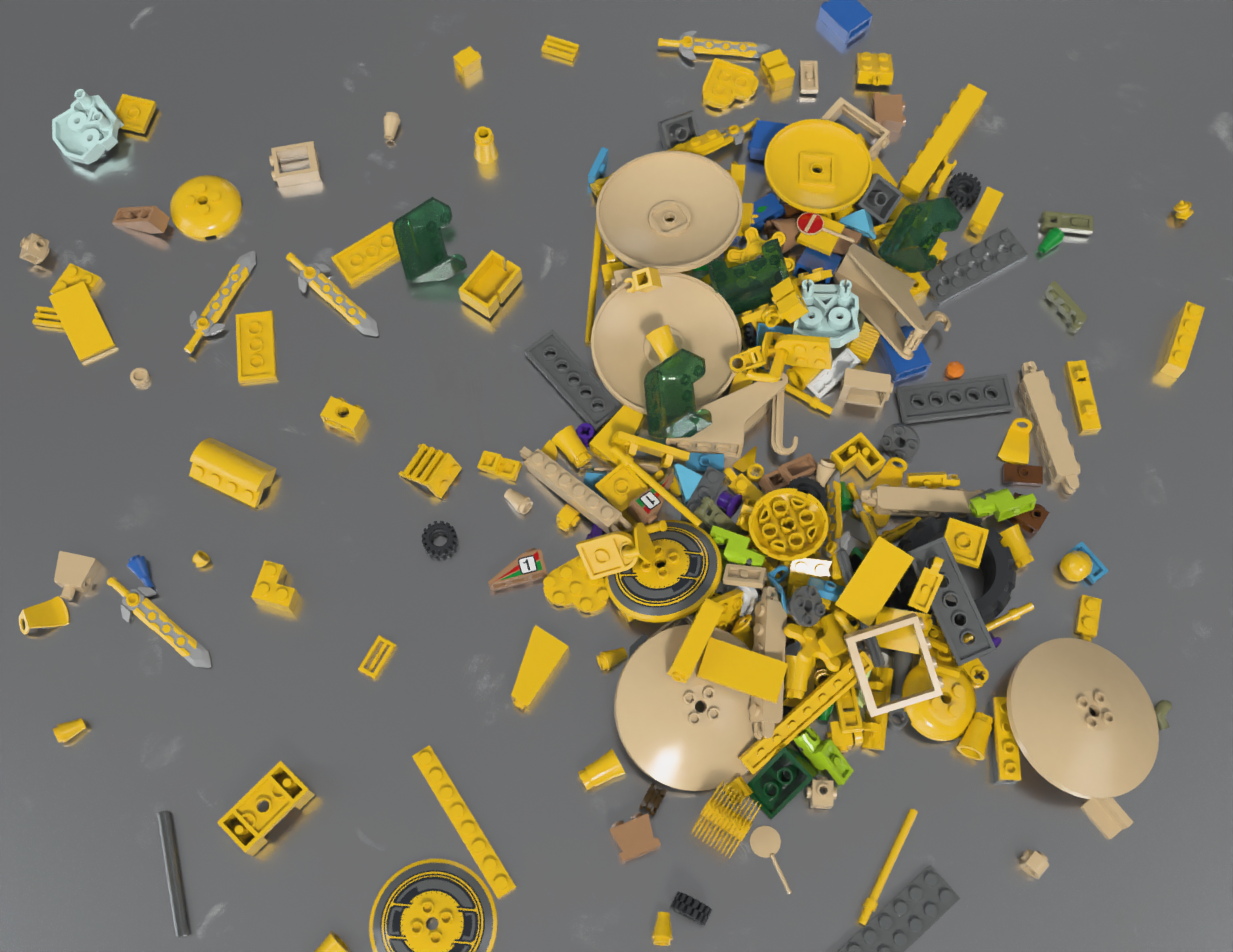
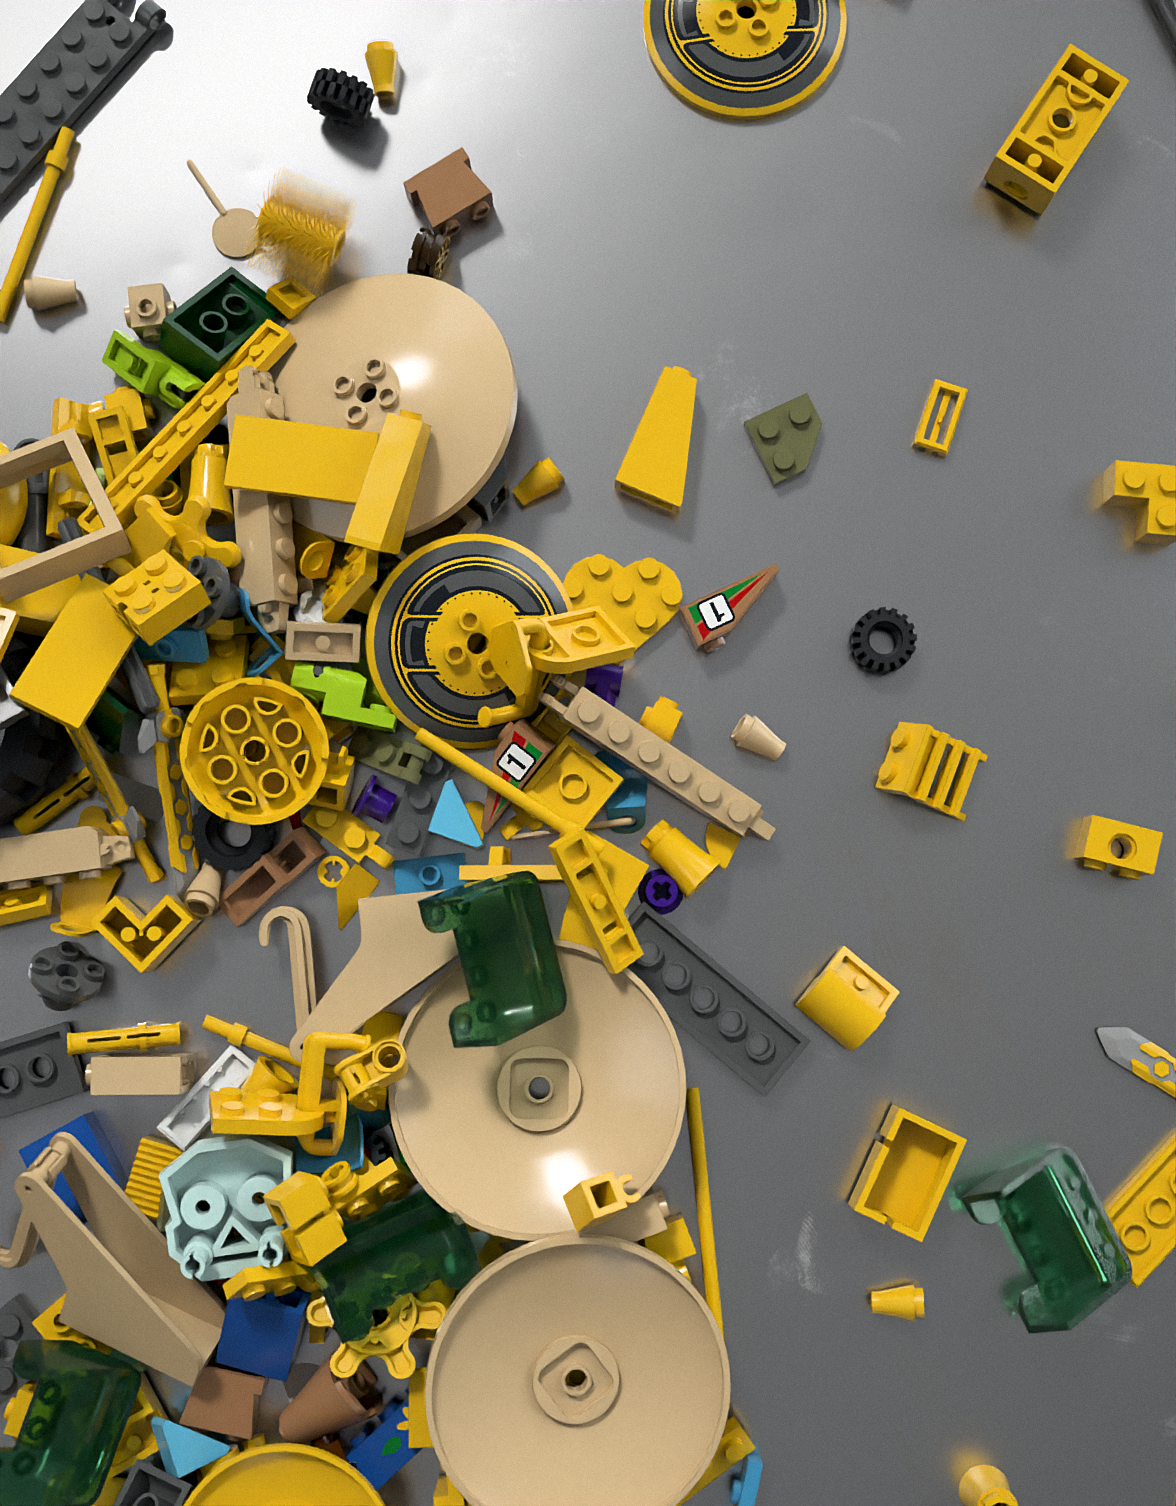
camera: 170 degrees right, 15 degrees up
yellow plate [412,745,516,899] -> none
yellow slope [477,450,522,481] -> none
yellow plant [578,748,626,790] -> none
yellow plant [646,325,683,369] -> none
piece [796,212,855,242] -> none
yellow tile [797,214,845,256] -> none
green cone [840,481,854,511] -> none
none -> tan cone [24,276,78,311]
none -> yellow pin [67,1022,181,1056]
none -> yellow piece [102,549,211,646]
none -> yellow hinge [548,827,644,974]
none -> olive plate [743,393,822,486]
none -> yellow brick [795,946,900,1052]
none -> yellow cone [872,1284,925,1322]

